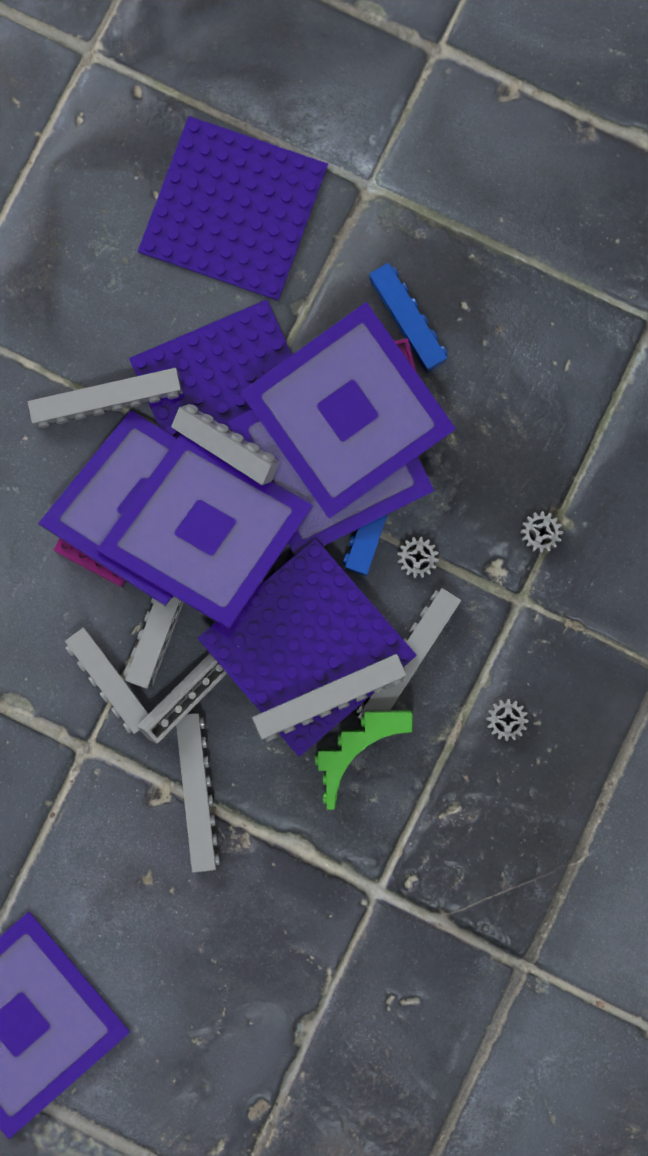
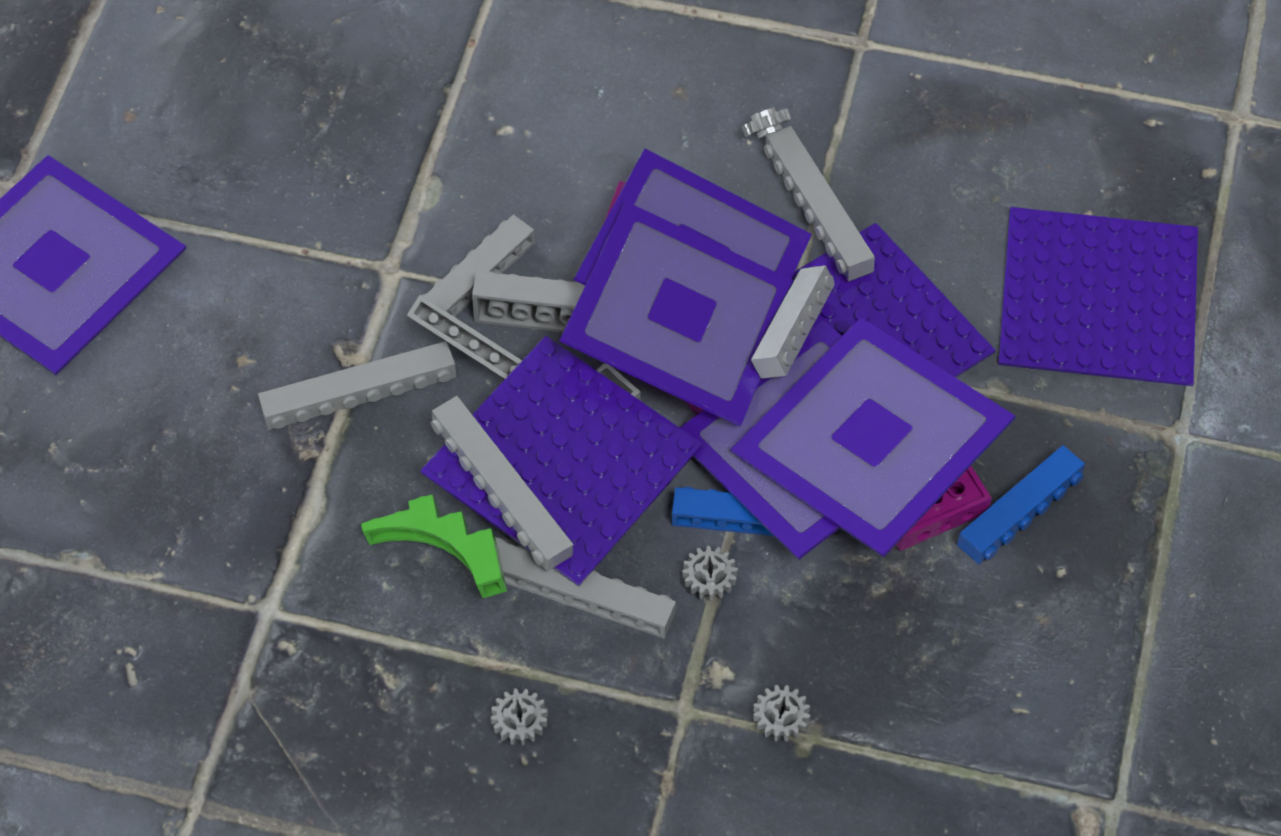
camera: 80 degrees right, 25 degrees down
none -> light grey gear [741,107,792,138]

